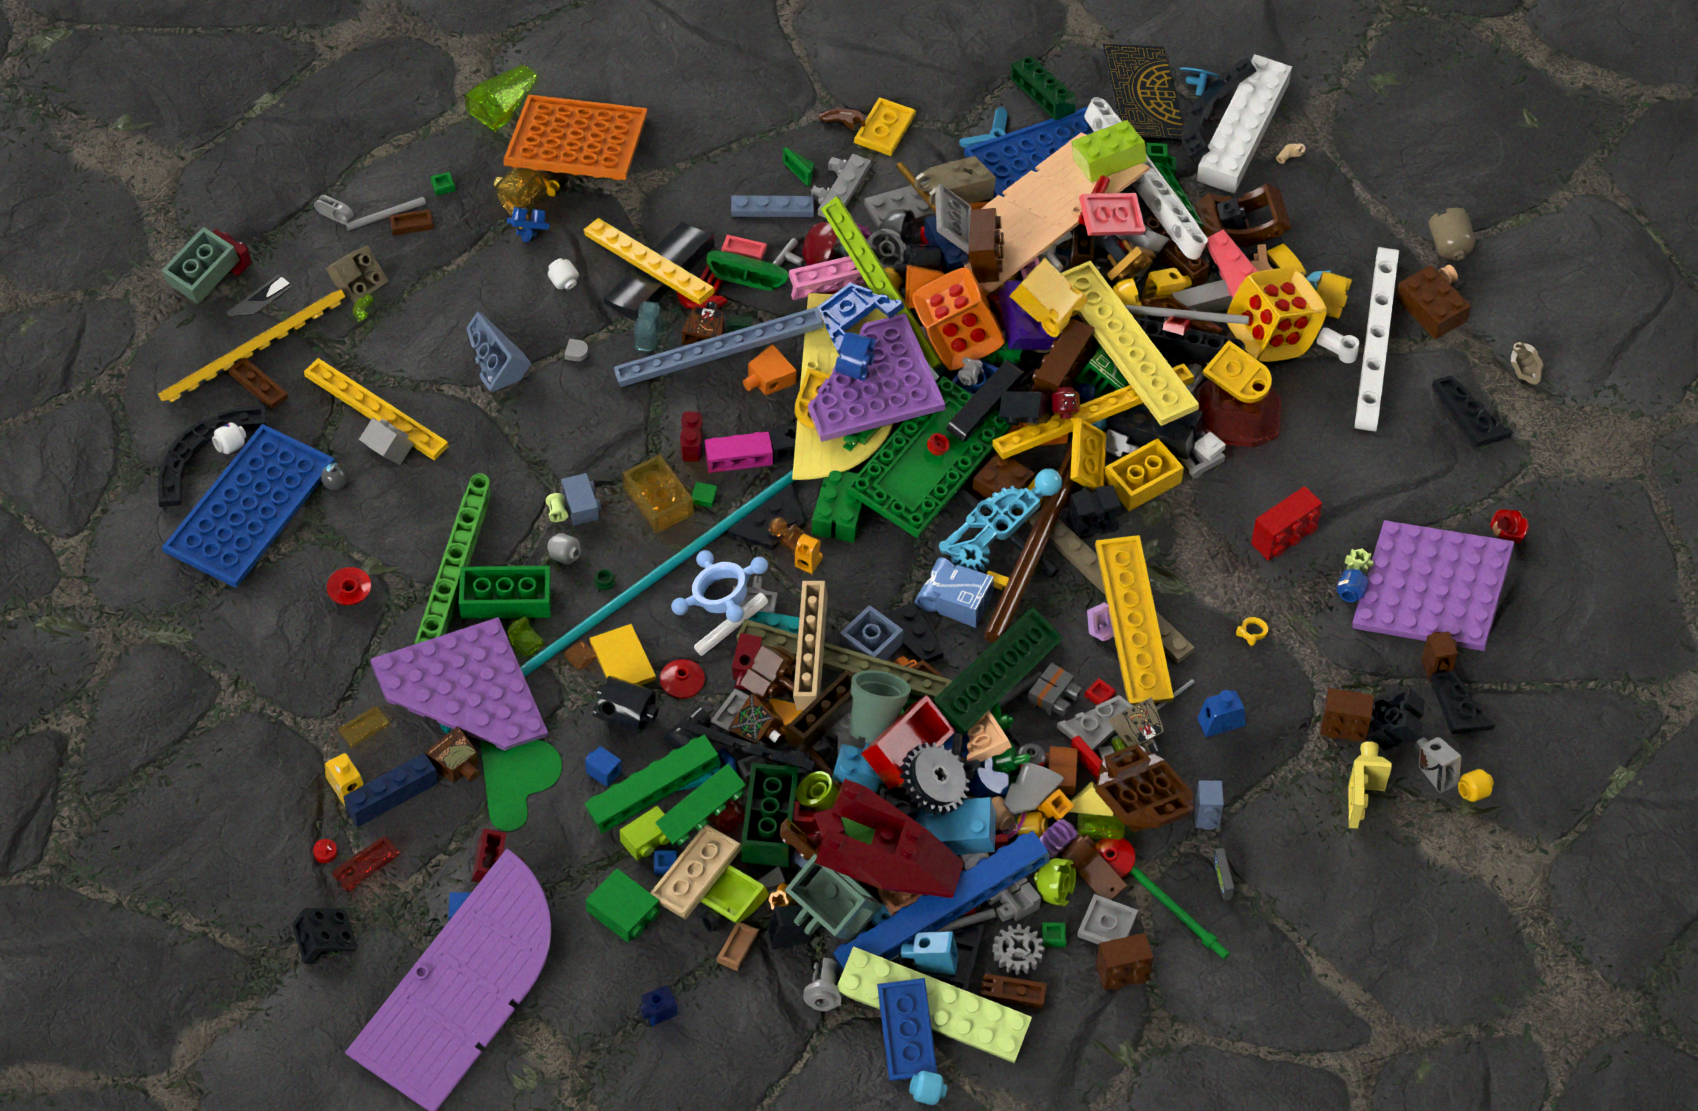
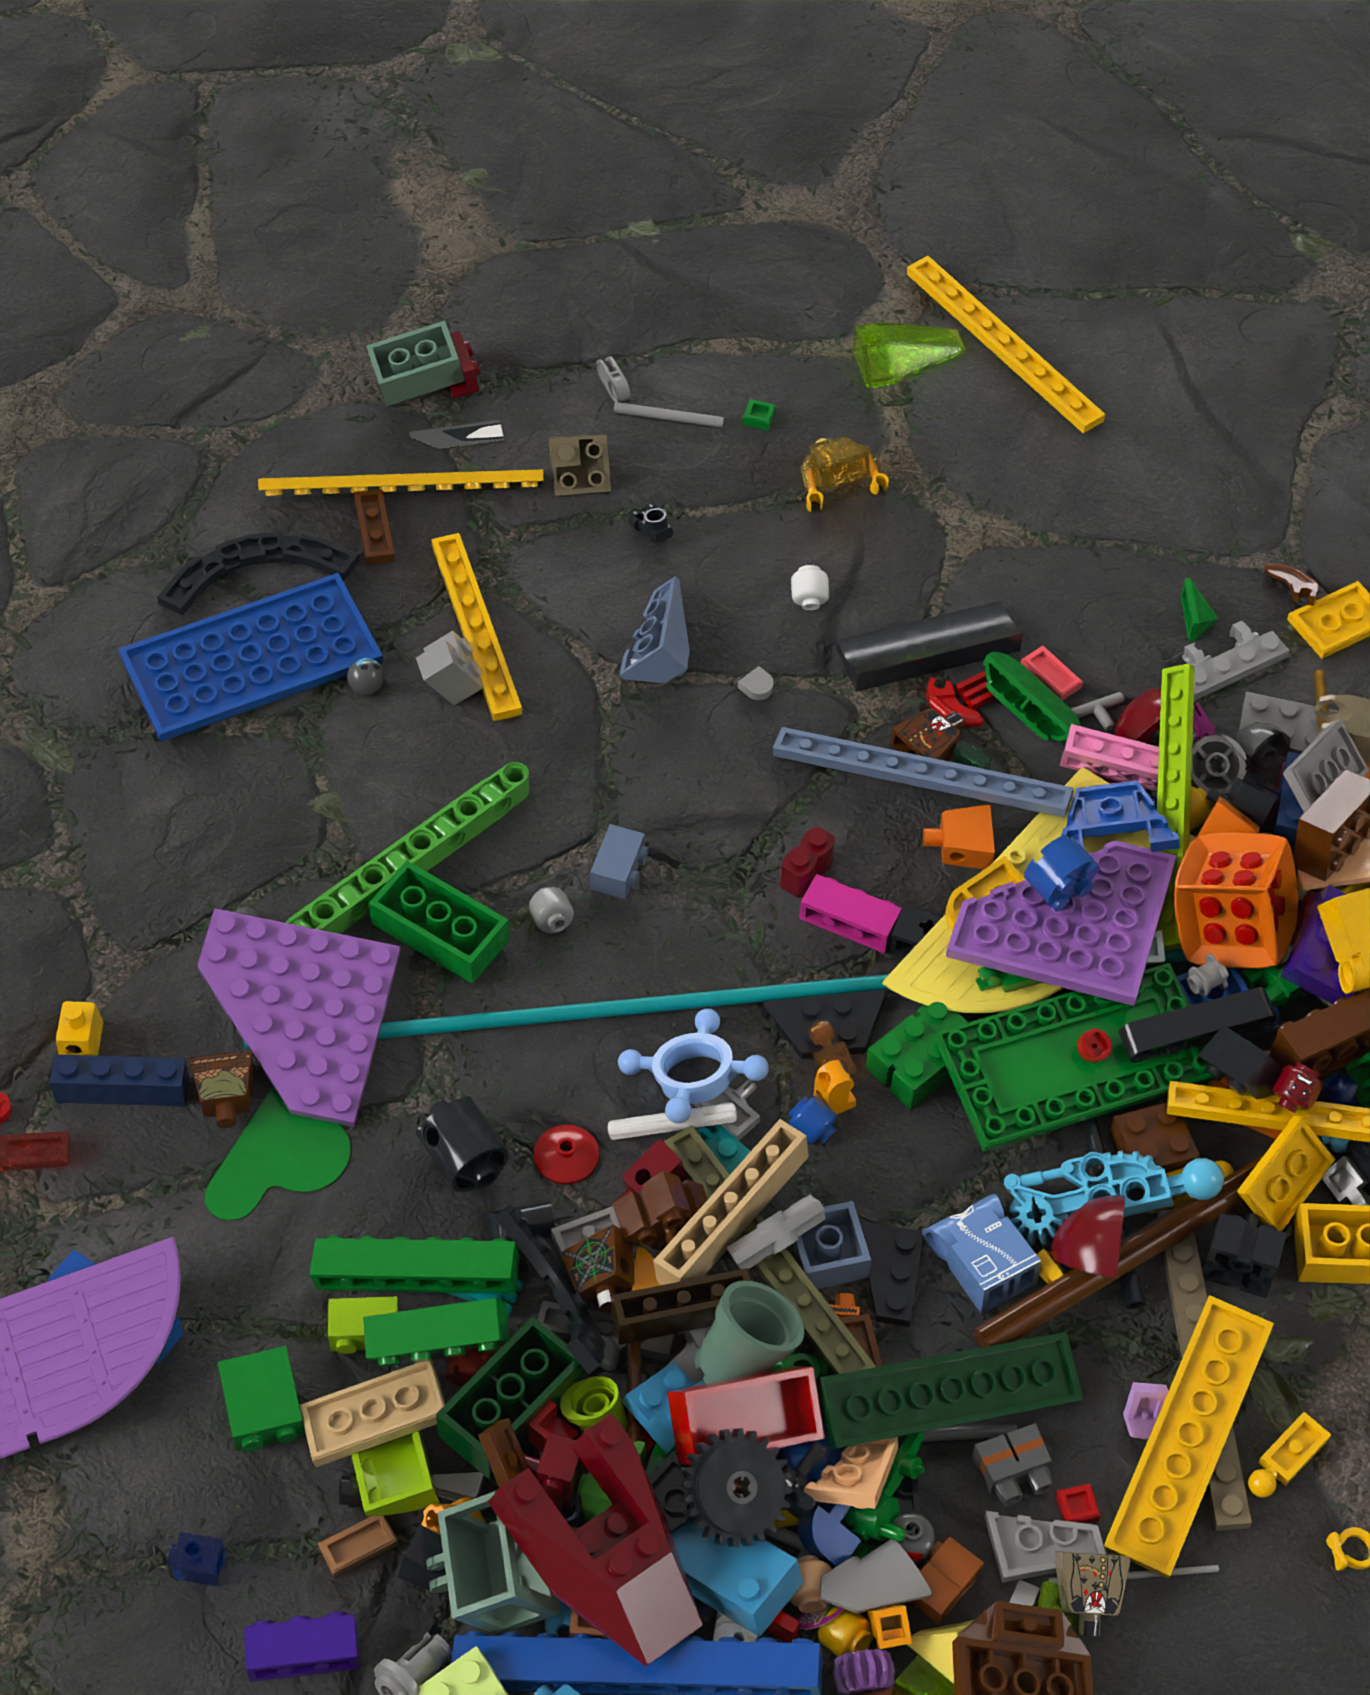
camera: 35 degrees right, 0 degrees up
white head [212,422,246,455] -> none
red dish [327,567,371,605] -> none
clear yellow tile [338,706,389,748] -> none
clear neon green arm [353,293,373,321] -> none
reddish brown tile [389,209,434,236] -> none
dark red brick [471,828,524,883] -> none
orange plate [504,95,647,180] -> none
blue hips [507,207,549,242] -> none
clear neon green bracket [508,616,544,657] -> none
yellowish green bush [546,493,568,522] -> none
clear orange tile [564,640,596,671] -> none
yellow plate [583,218,715,305] -> none
blue brick [585,746,622,788] -> none
yellow tile [589,624,656,685] -> none
dark green plate [593,569,616,590] -> none
clear yellow brick [622,454,694,533] -> none
clear light blue brick [634,301,660,351] -> none
blue tile [654,850,678,875] -> none
green tile [691,482,717,507] -> none
blue arm [717,748,737,773] -> none
sand blue plate [731,195,814,217] -> none
red tile [1071,735,1102,780] -> none
blue torso [1197,690,1246,737] -> none
none -> dark purple brick [244,1611,360,1682]
none -> black plate [628,503,673,543]
none -> light grey piece [726,1194,826,1269]
none -> blue head [788,1096,837,1145]
none -> yellow plate [907,256,1105,434]
none -> dark red brick [1050,1195,1125,1278]
none -> yellow plate [1248,1412,1331,1498]

